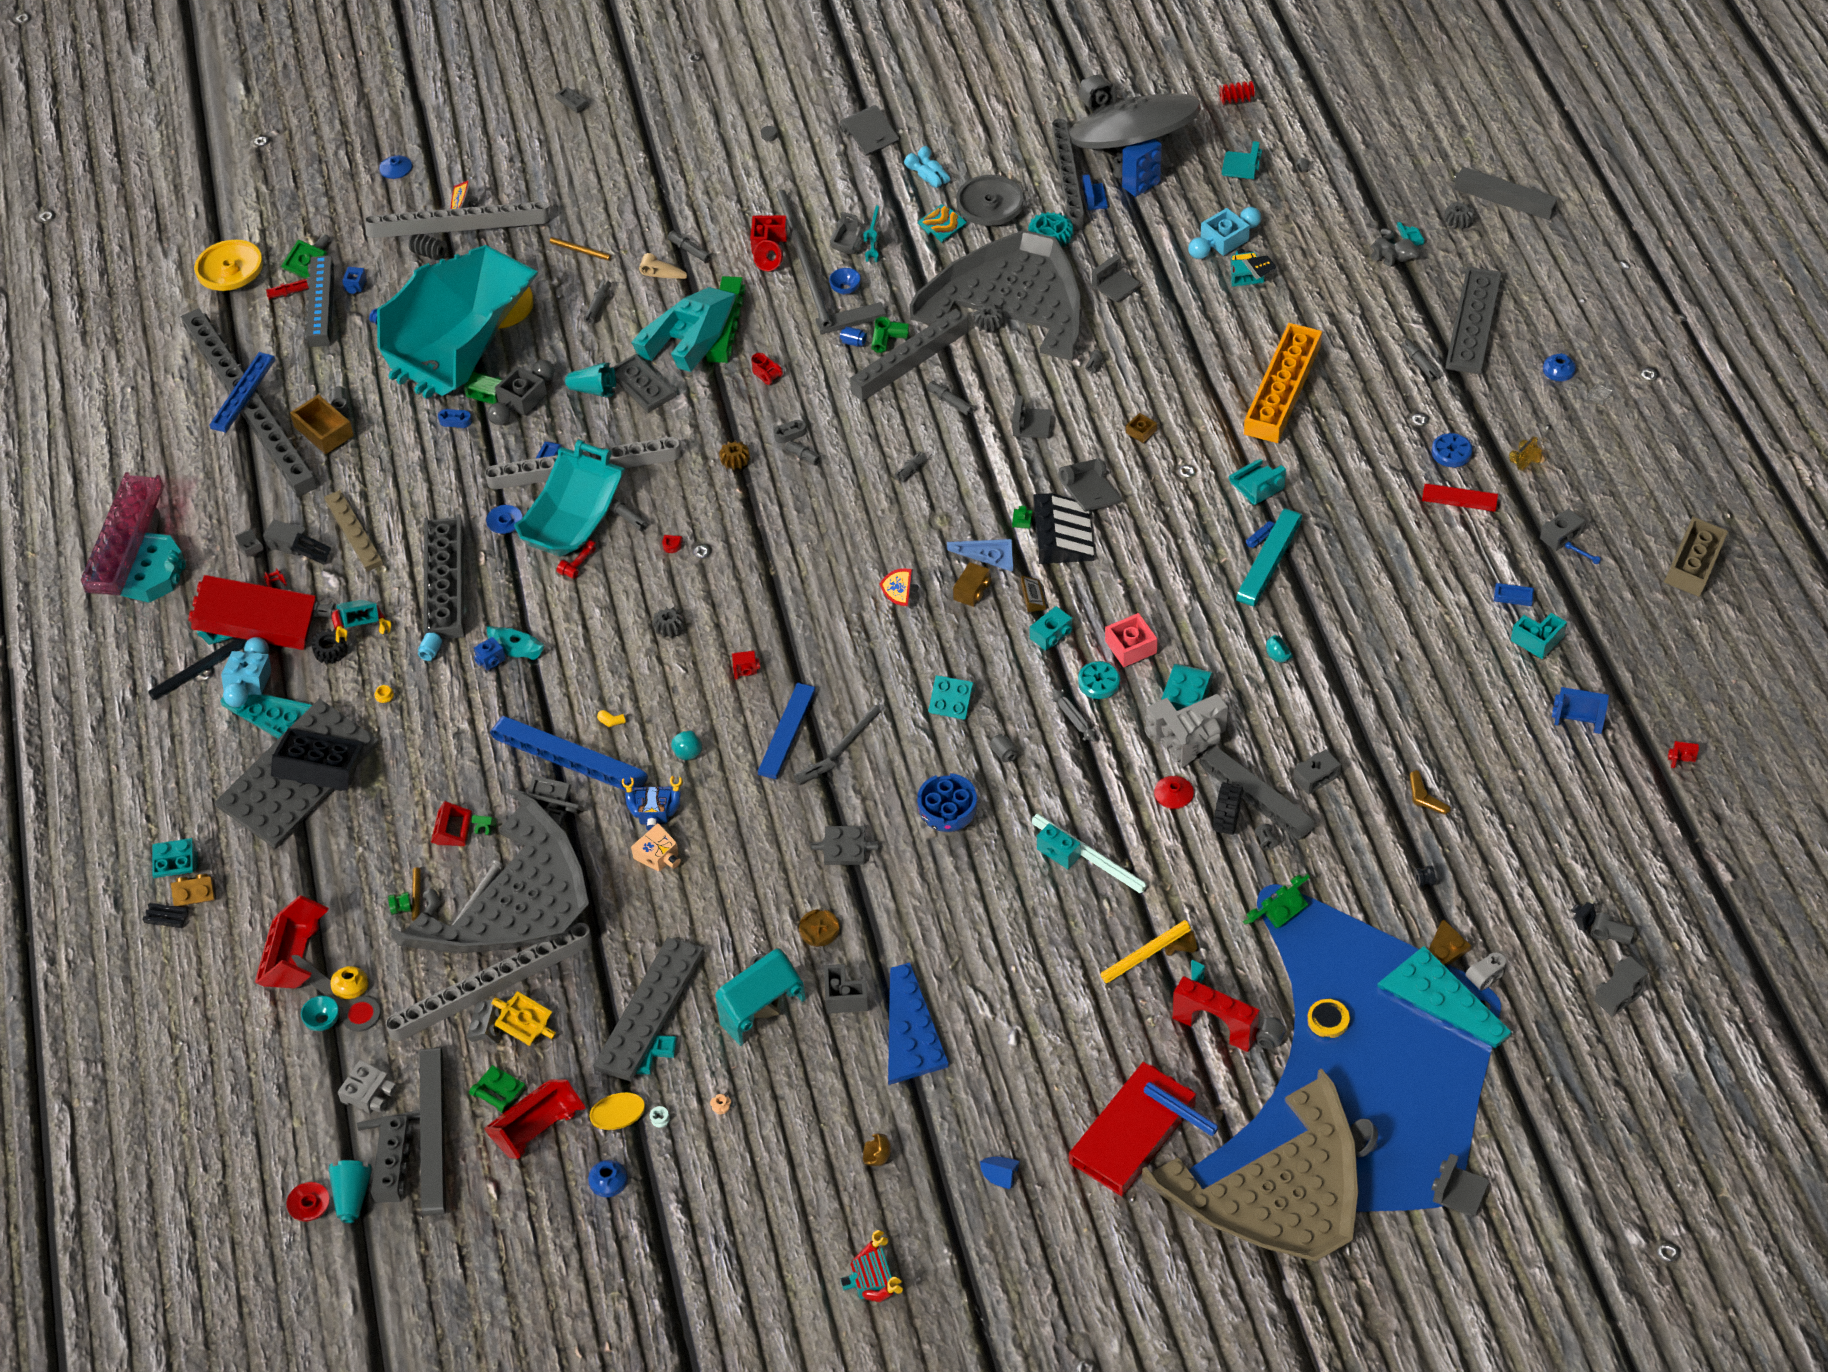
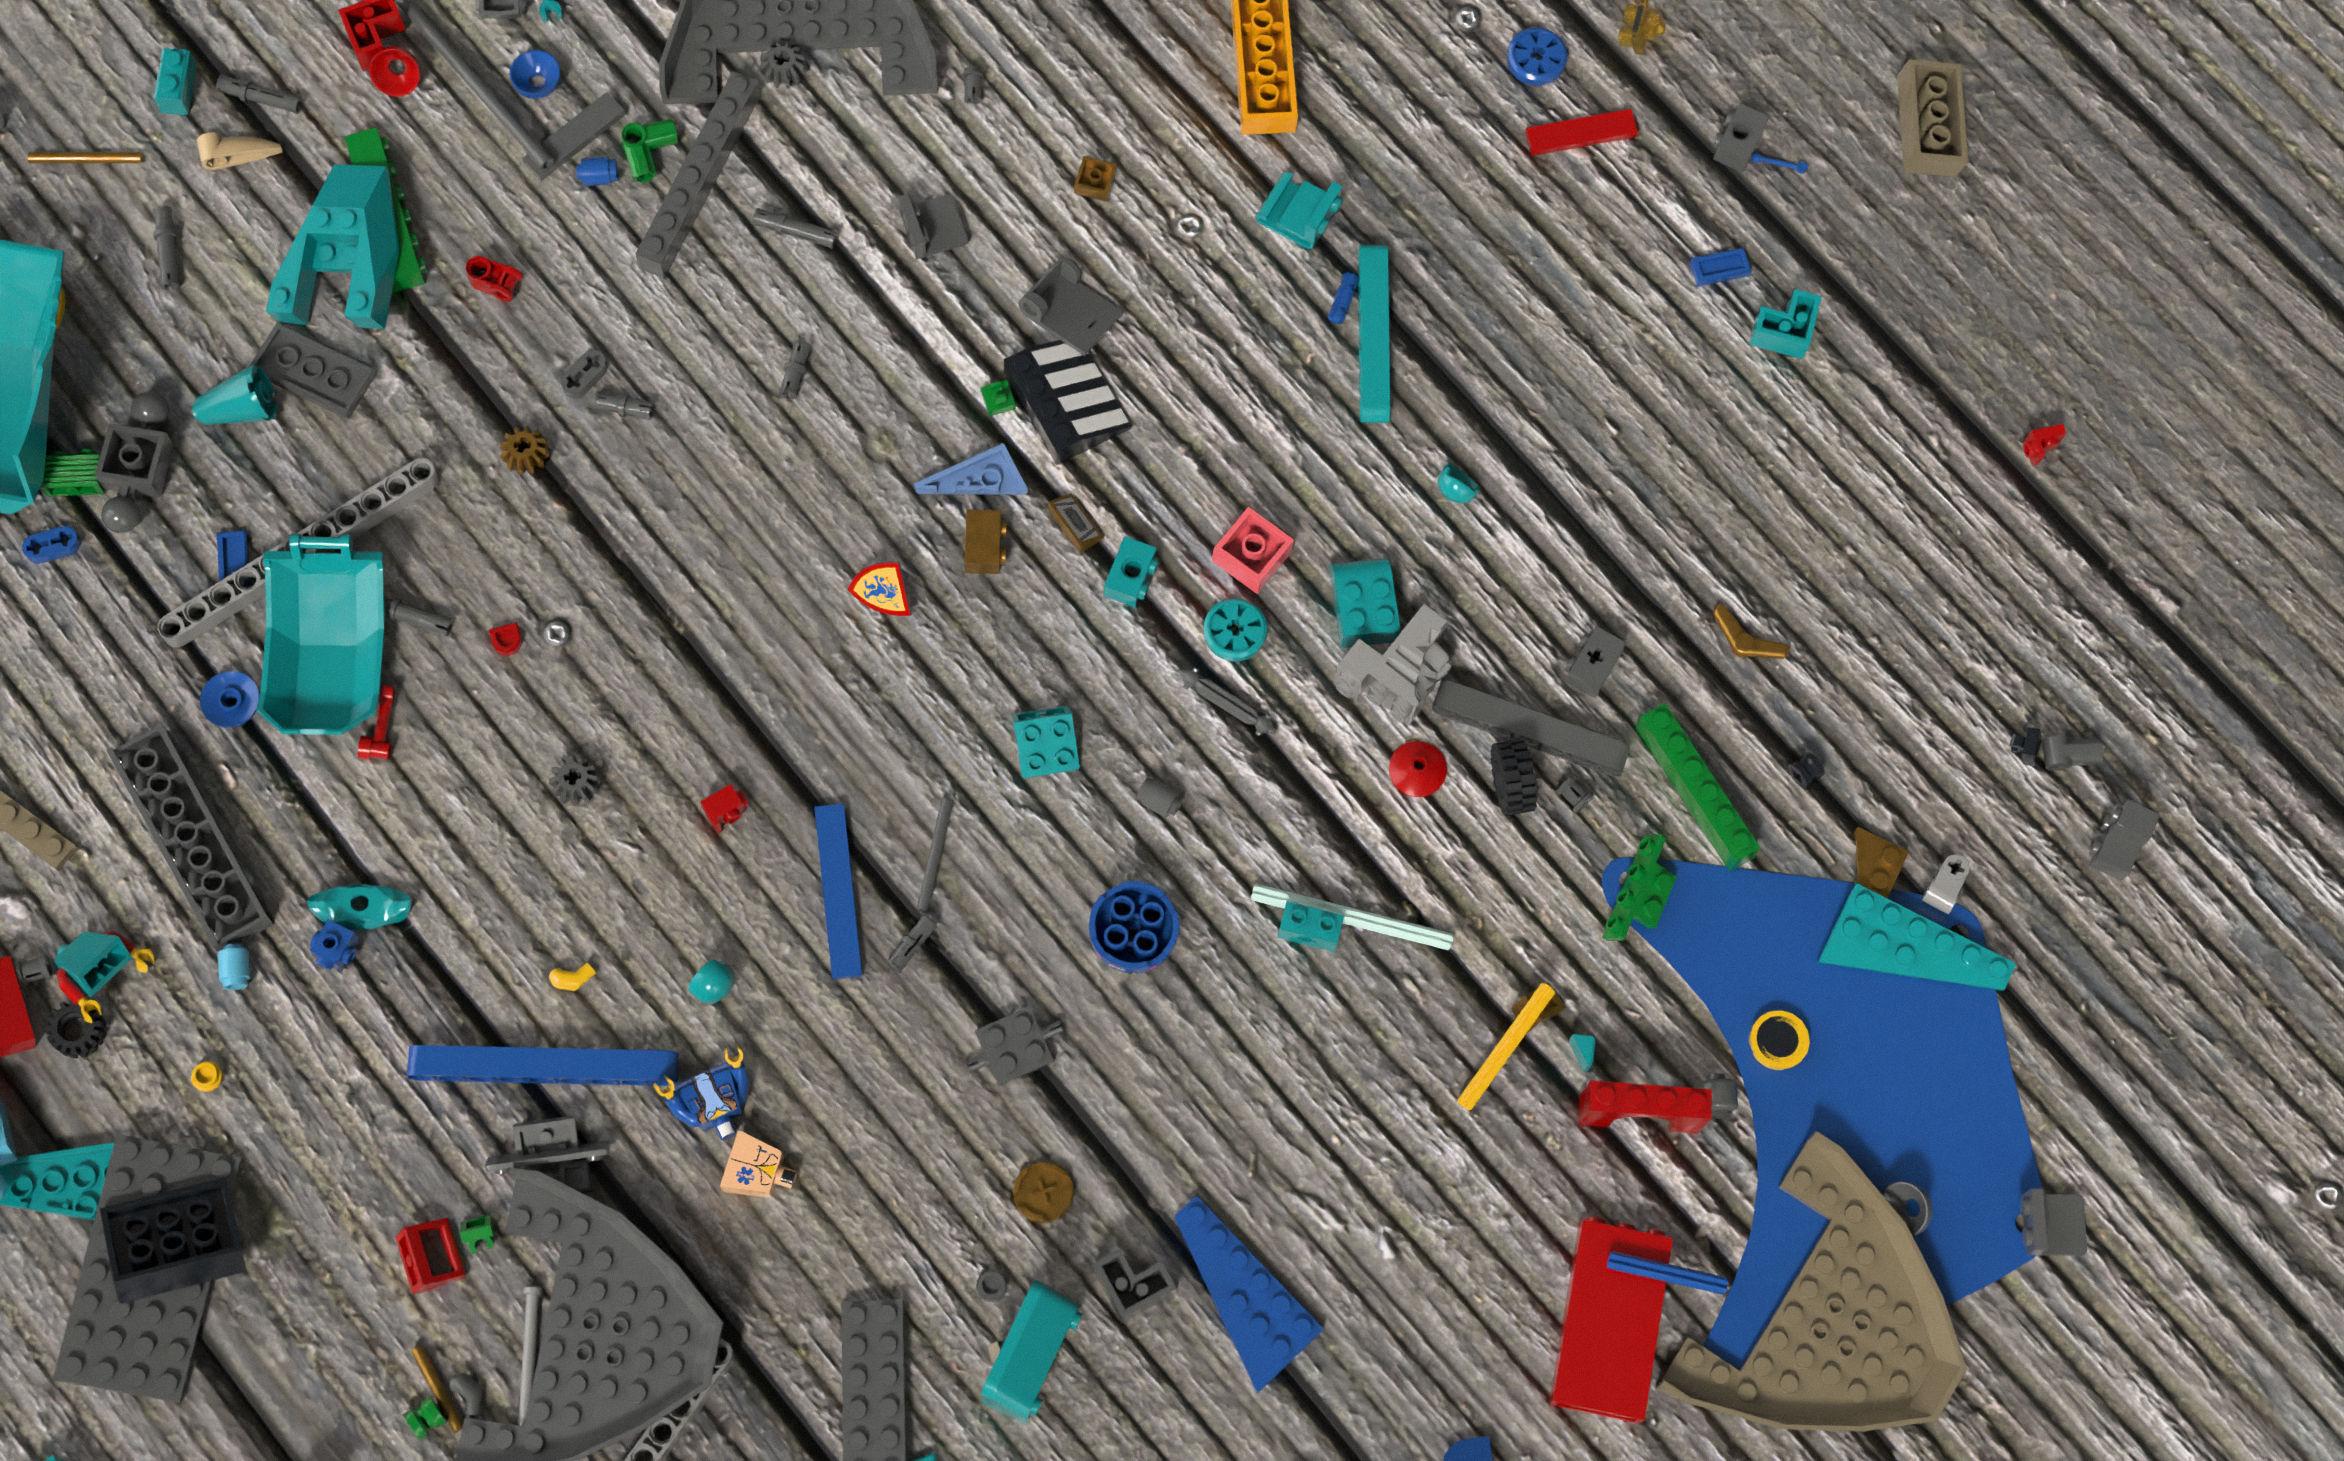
camera: 35 degrees left, 20 degrees up
blue panel [1551,687,1609,734] -> none
none -> teal brick [154,48,197,115]
none -> green brick [1635,703,1761,872]

